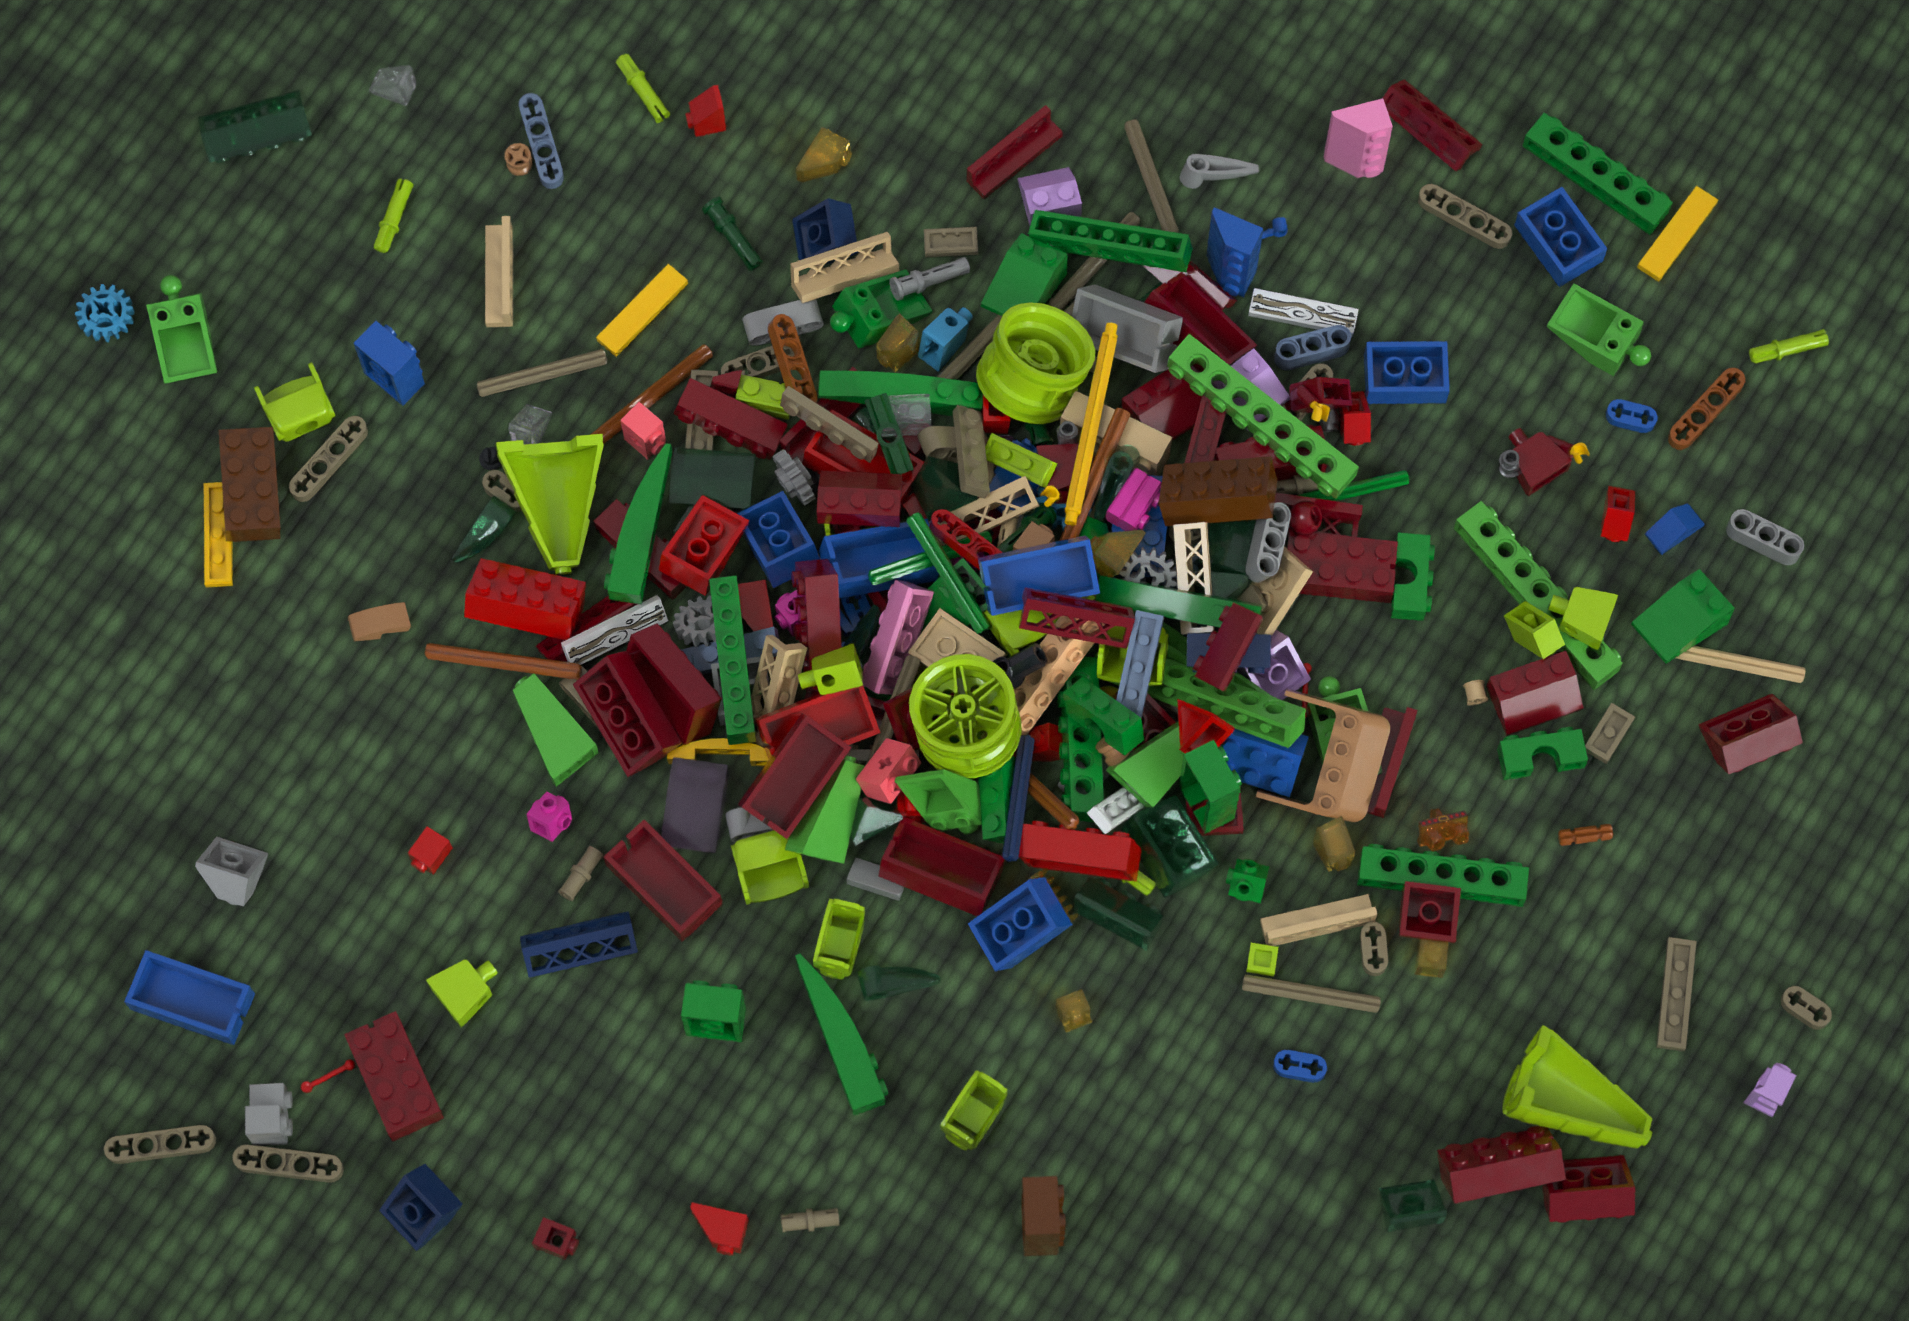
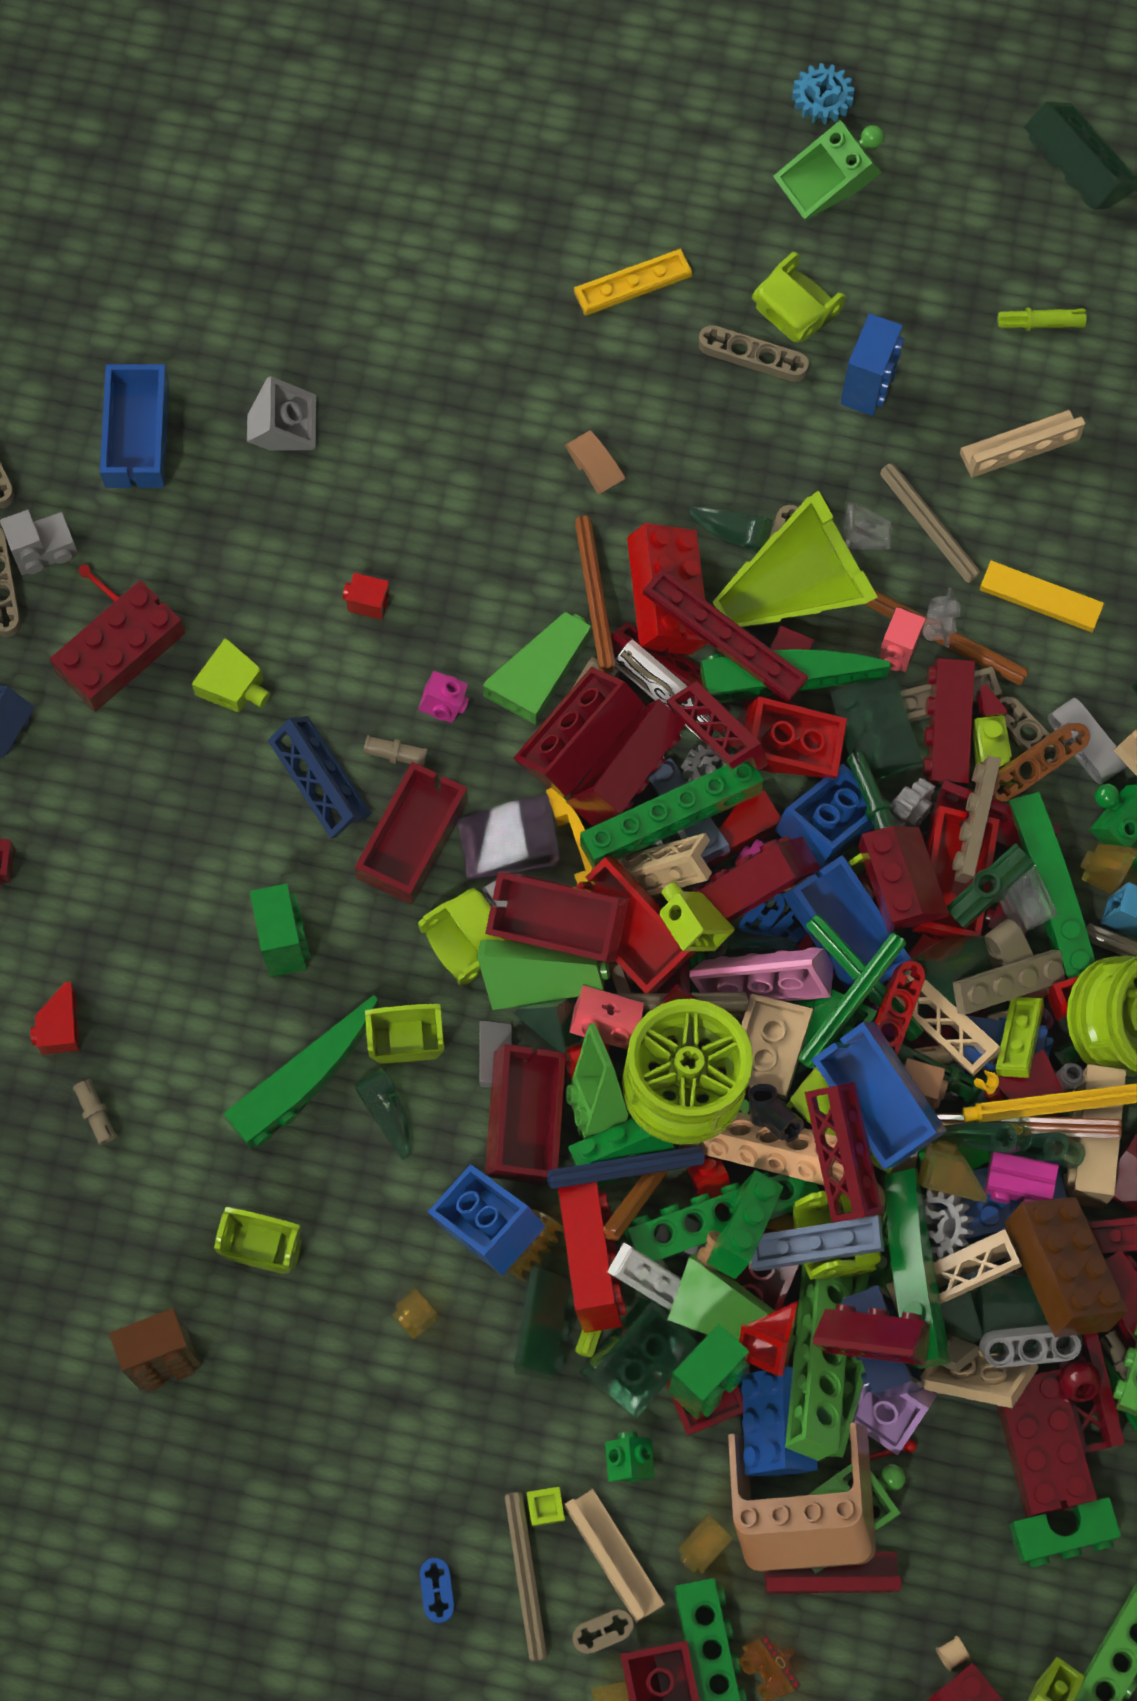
camera: 70 degrees right, 0 degrees up
reddish brown brick [219,427,280,542] -> none
none -> dark red tile [643,568,808,703]
none -> dark red fence [666,681,769,771]
none -> dark green pin [846,752,900,830]
none -> clear hinge [923,587,960,647]
none -> clear green piece [937,1122,1032,1153]

